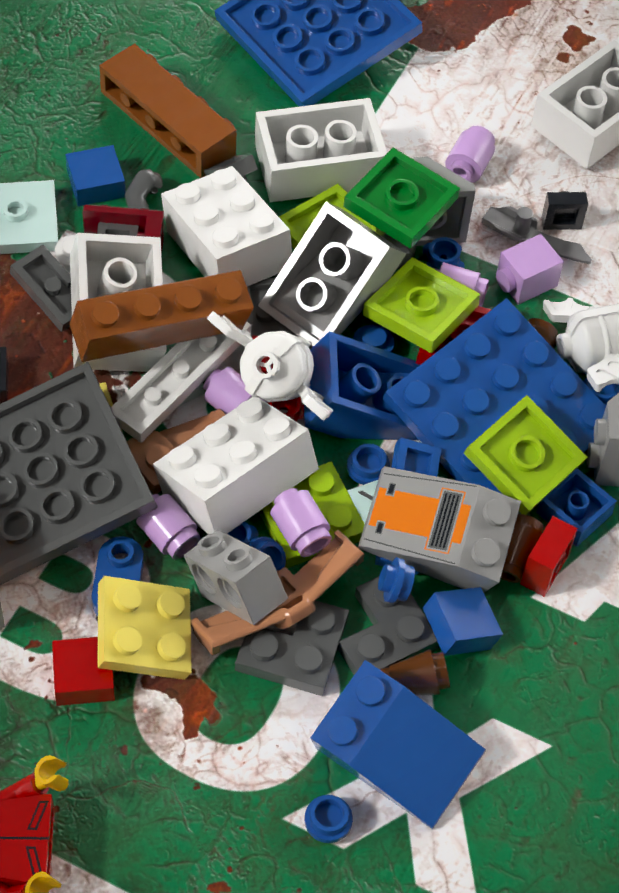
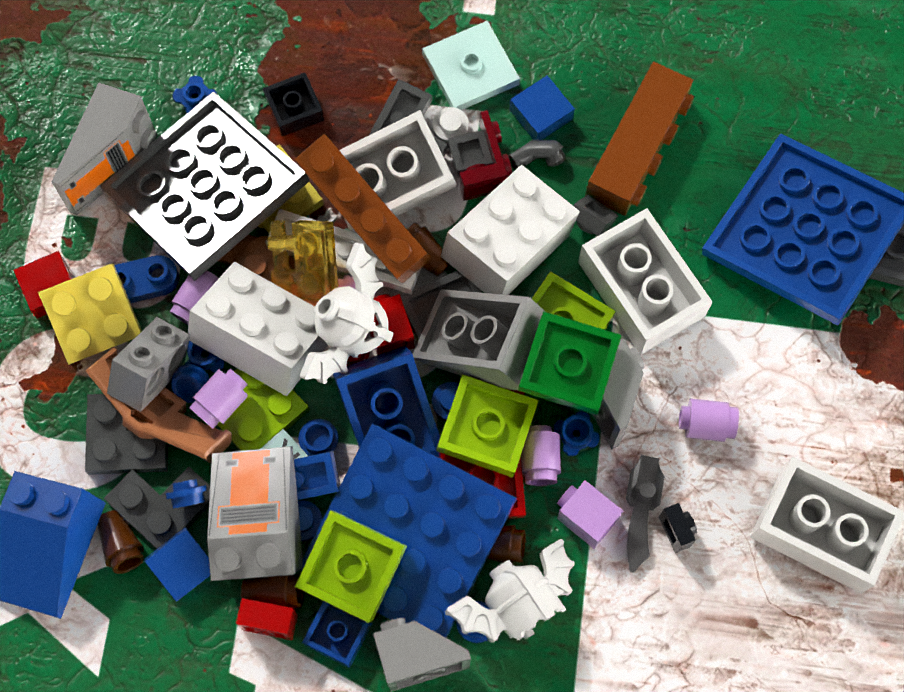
camera: 75 degrees right, 15 degrees up
none -> clear yellow plate [267,220,338,301]

